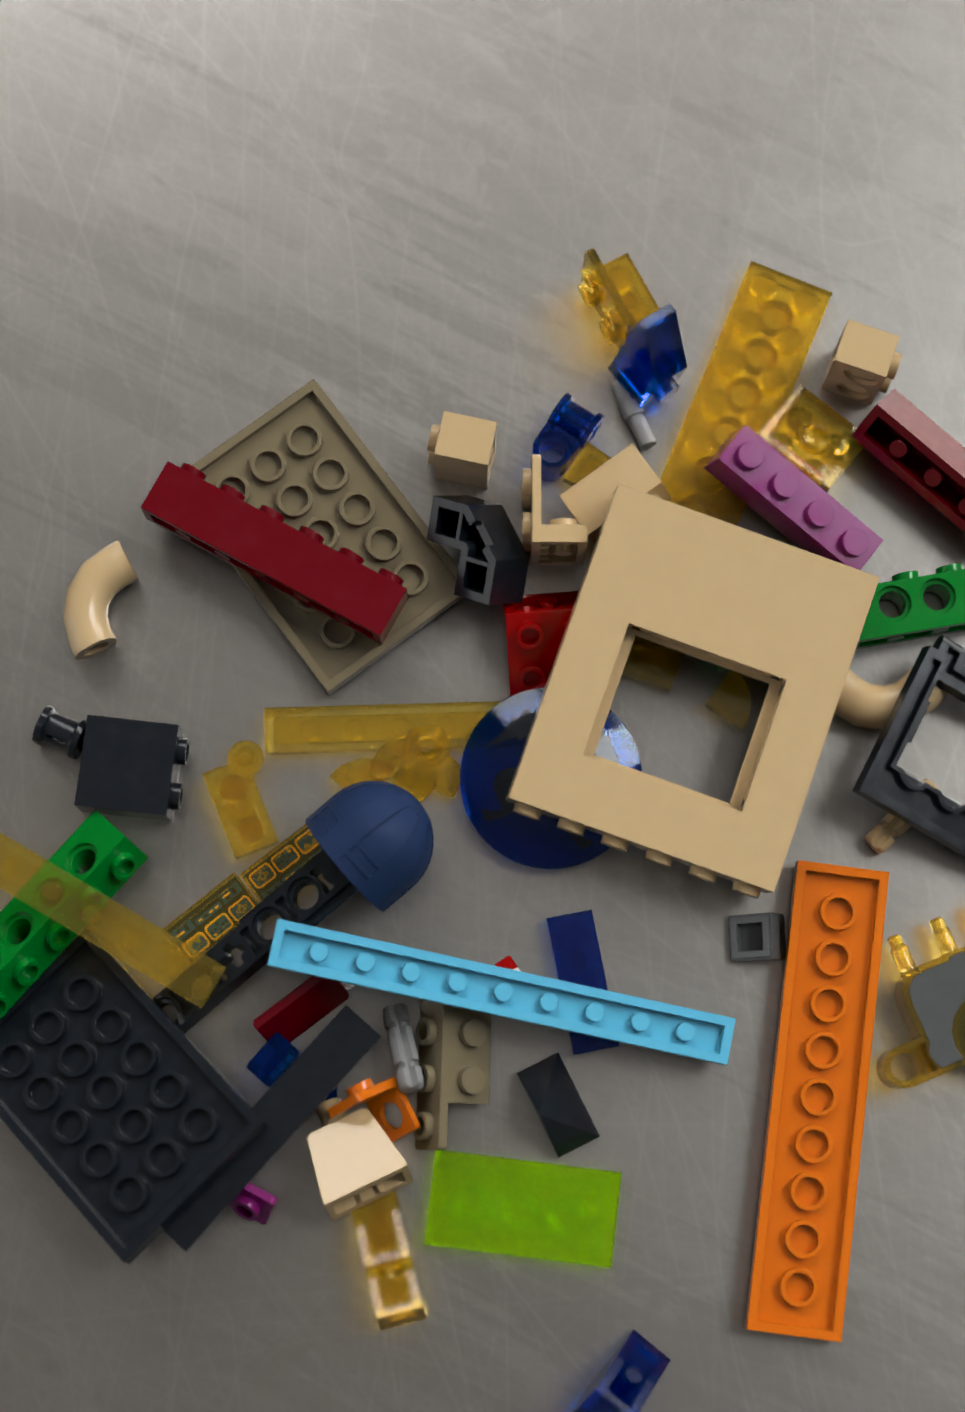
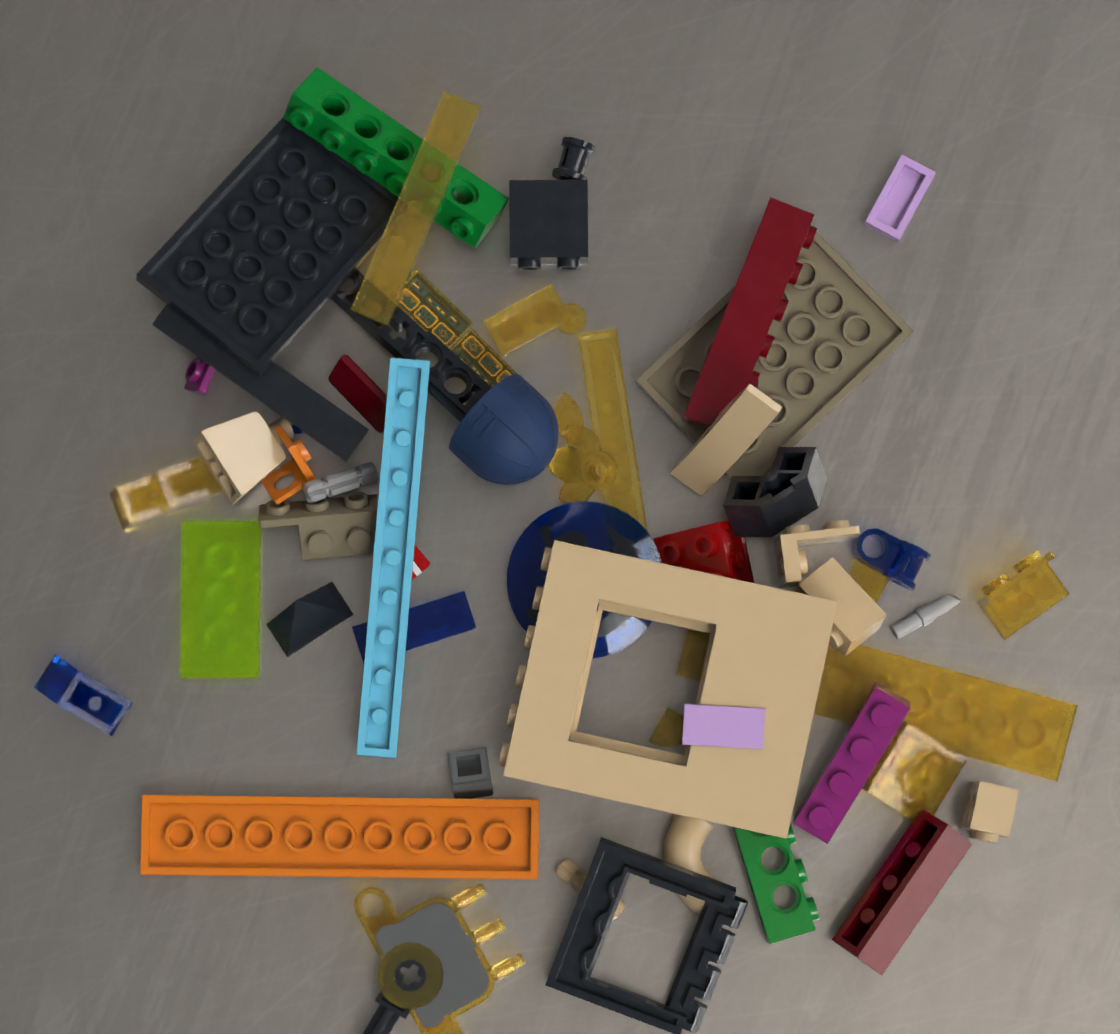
camera: 85 degrees right, 5 degrees up
tan cylinder [63,540,138,660] -> none
clear blue slope [246,1032,300,1088] -> none
tan brick [427,411,497,490] -> none
clear blue slope [608,303,687,408] -> none
none -> tan slope [670,384,782,496]
none -> lavender tile [682,704,765,749]
none -> lavender tile [864,154,936,242]

